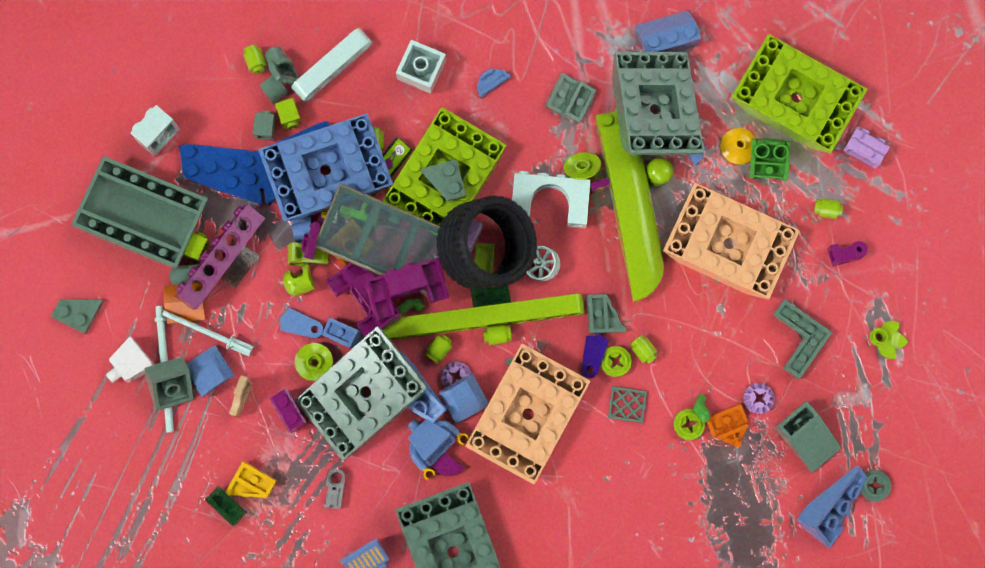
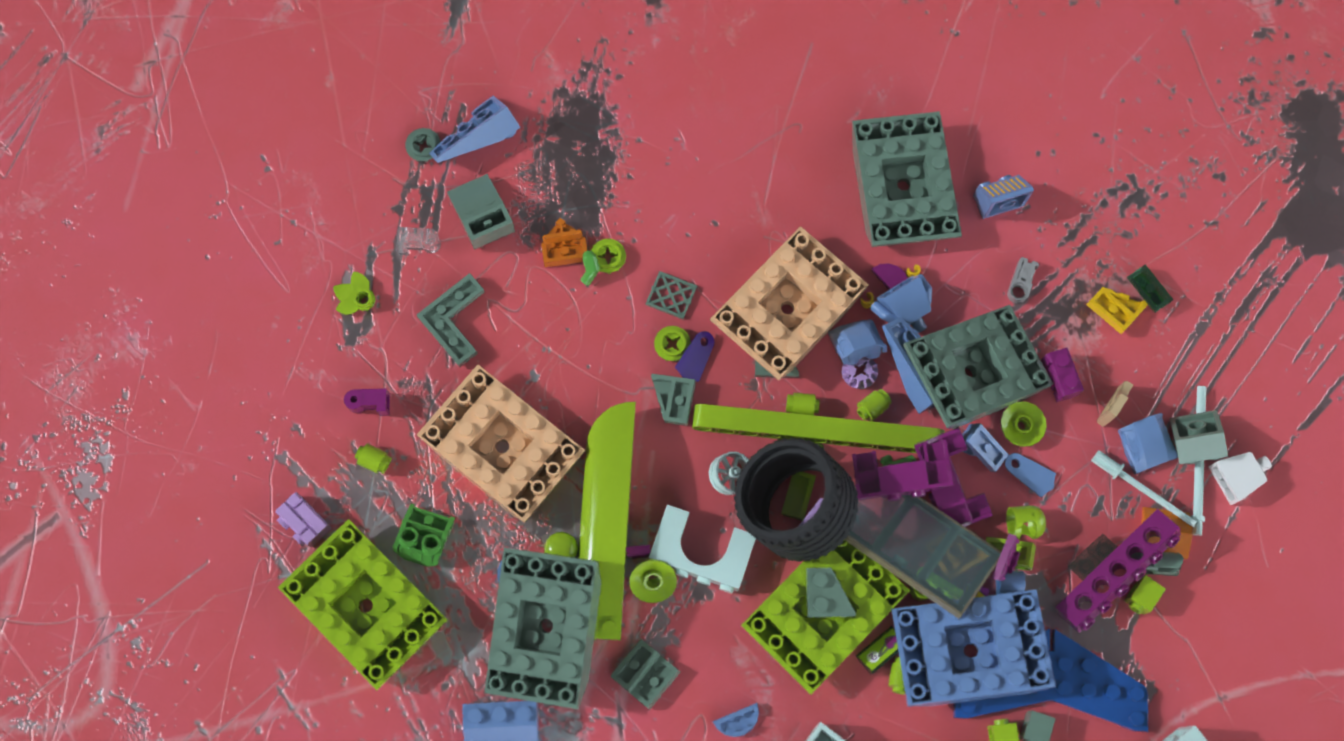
camera: 170 degrees left, 5 degrees down
sand green wing [51,299,104,334] -> none
sand green slope [71,156,208,269] -> none
lime brick [631,335,658,364] -> none
yellow dish [720,128,755,165] -> none
lavender gear [743,383,775,414] -> none

